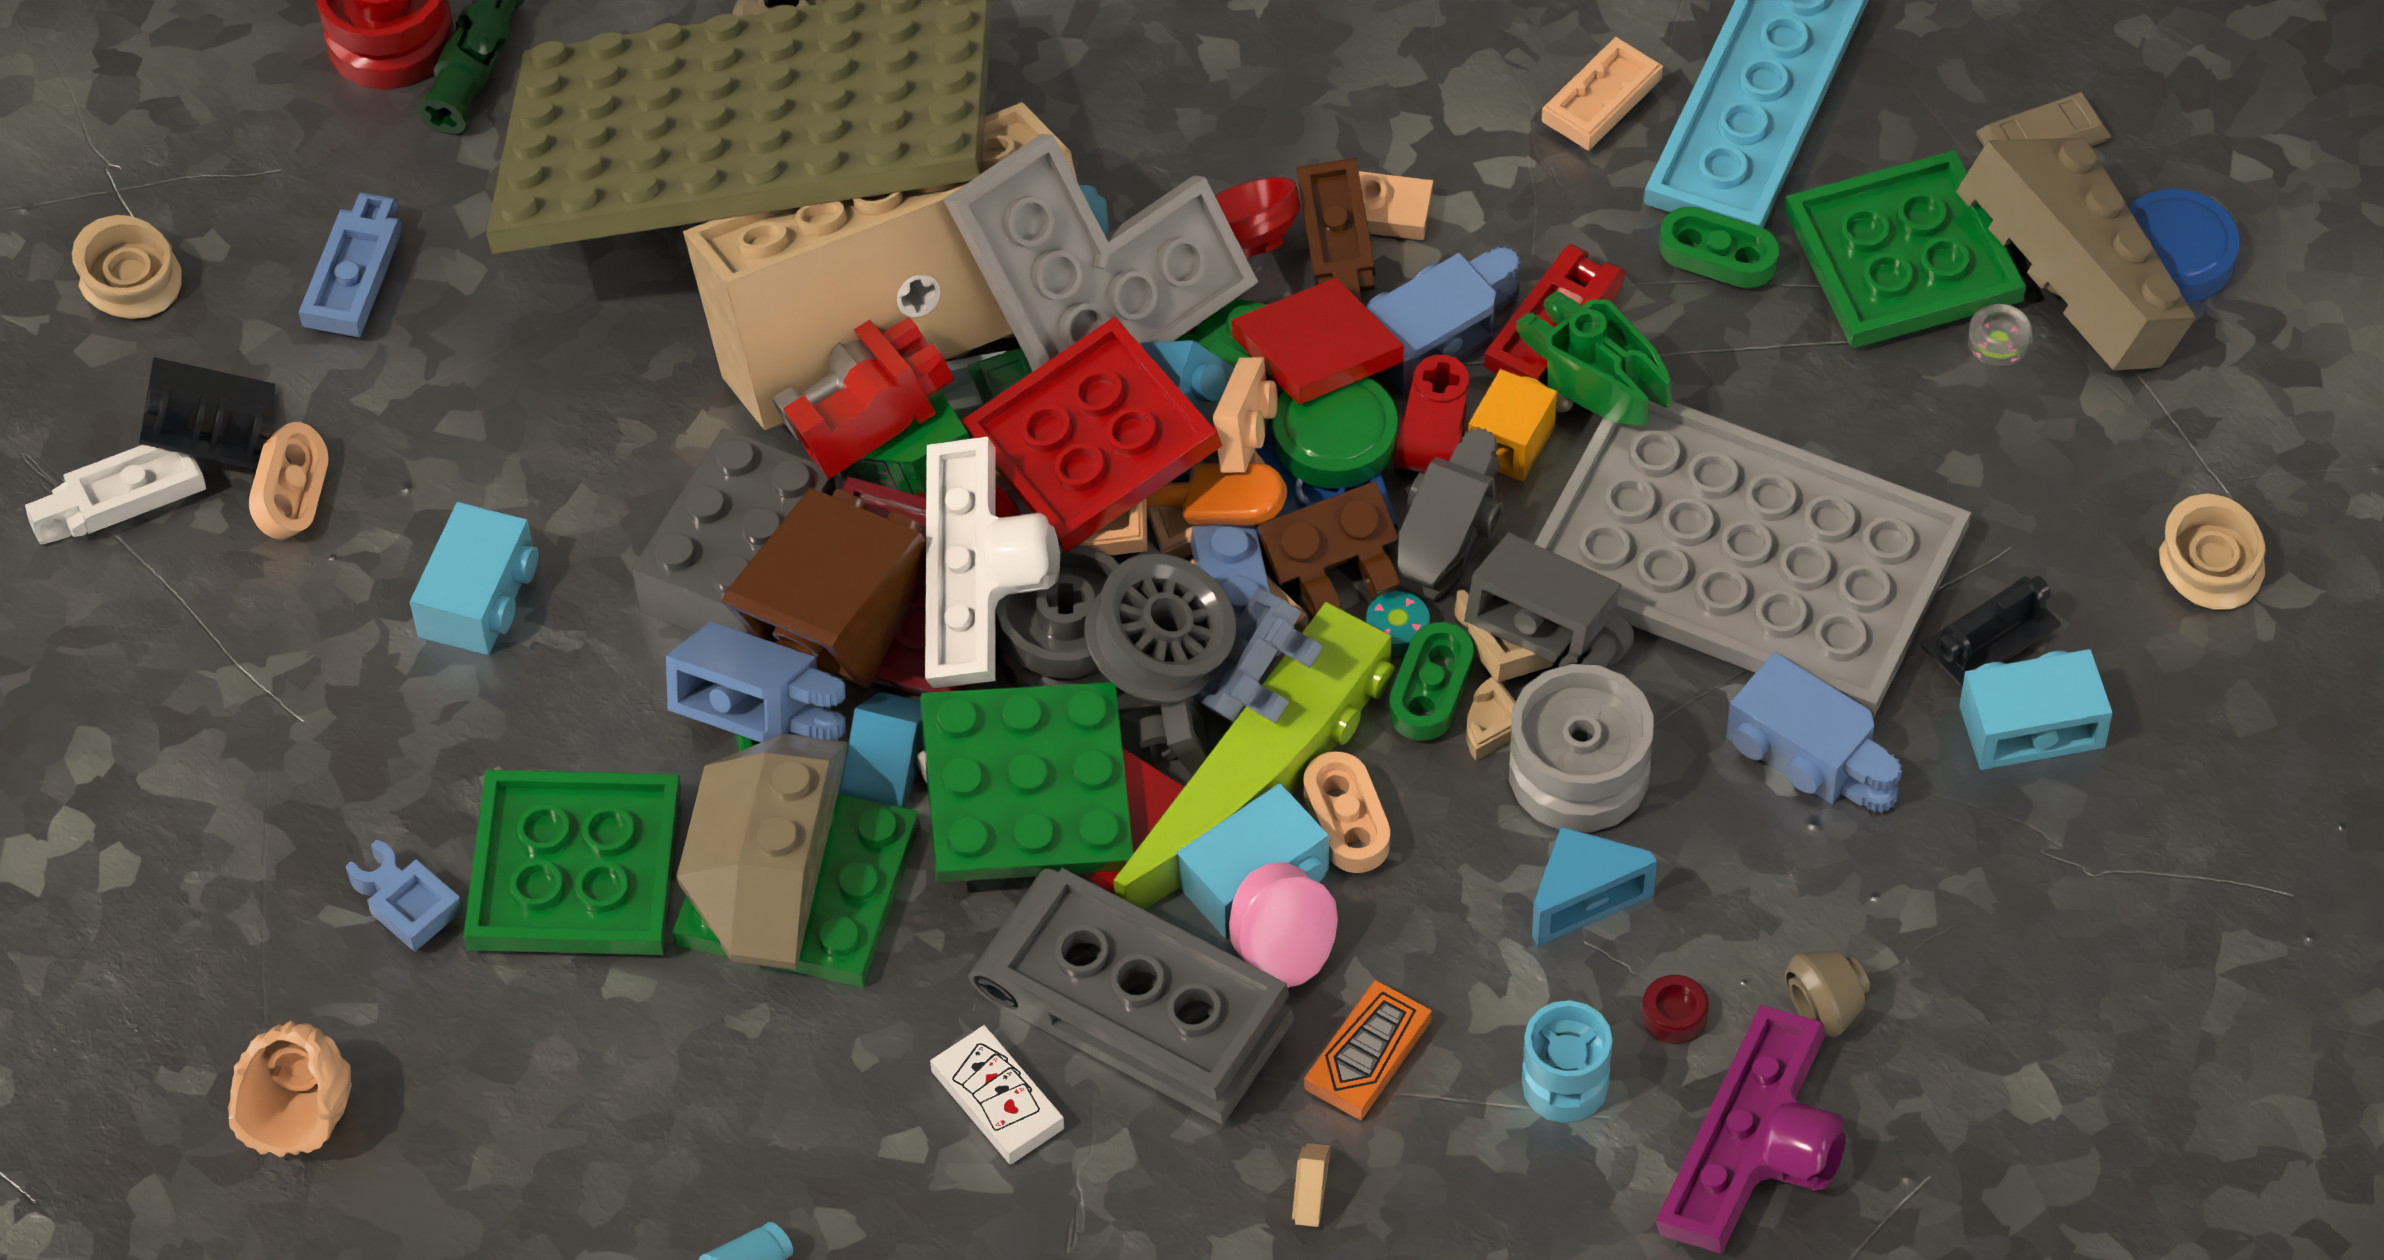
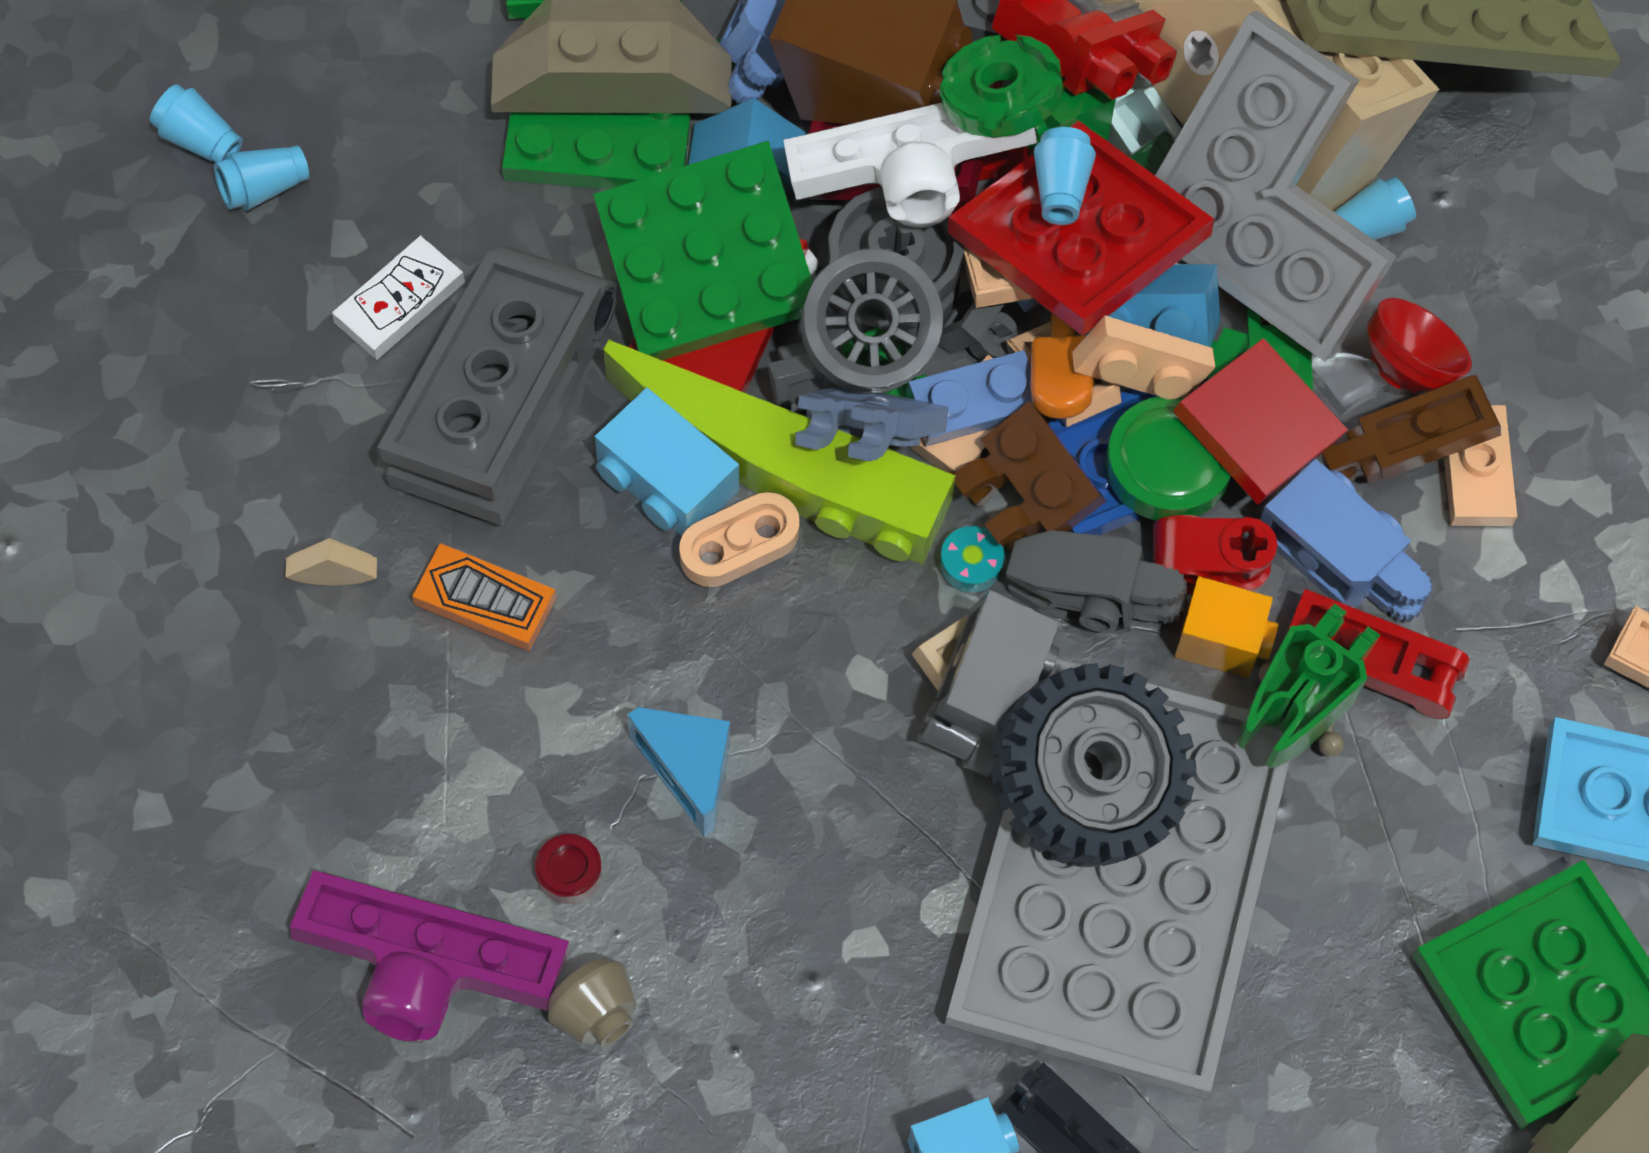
camera: 75 degrees right, 10 degrees up
bright pink piece [1229,862,1338,988] -> none
green plate [1389,622,1474,741] -> none
tan tile [1465,677,1516,761] -> none
light grey wheel [1509,664,1654,833] -> none
medium azure wheel [1522,1000,1613,1123] -> none
green plate [1659,207,1779,288] -> none
medium blue hinge [1726,651,1902,813] -> none
clear tile [1968,304,2032,366] -> none
none -> medium azure cone [214,145,309,211]
none -> green tile [940,35,1063,138]
none -> wheel [991,663,1196,867]
none -> medium azure cone [1034,127,1096,225]

